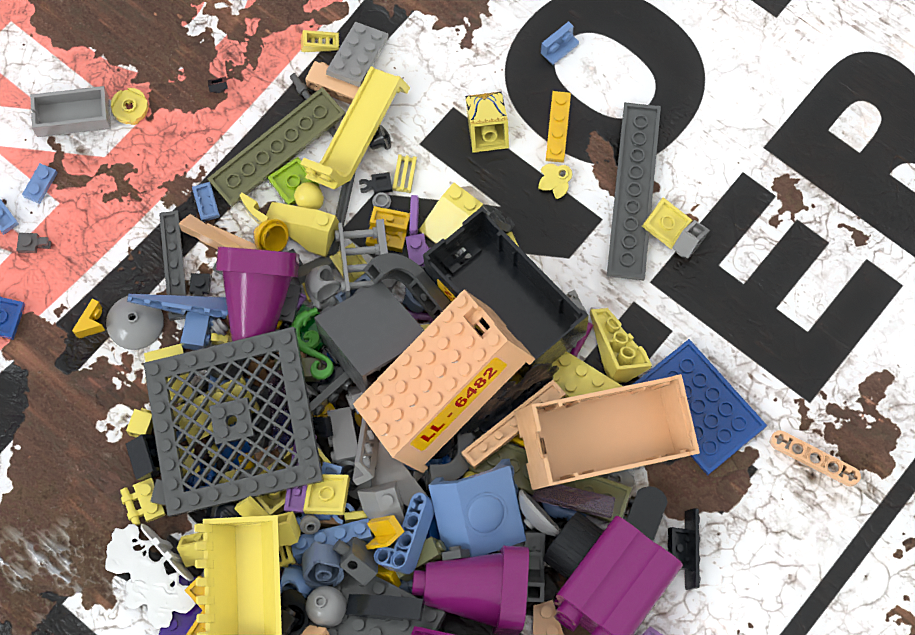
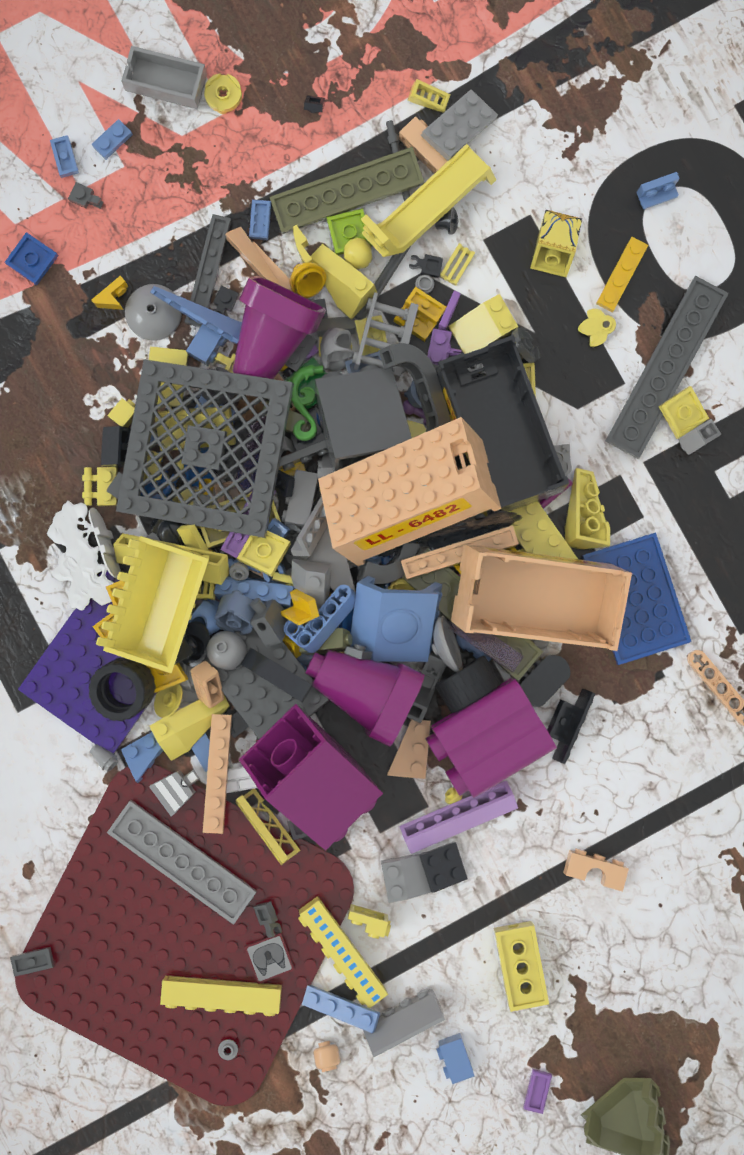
camera: 20 degrees right, 15 degrees up
light grey plate [211,318,229,336] -> none

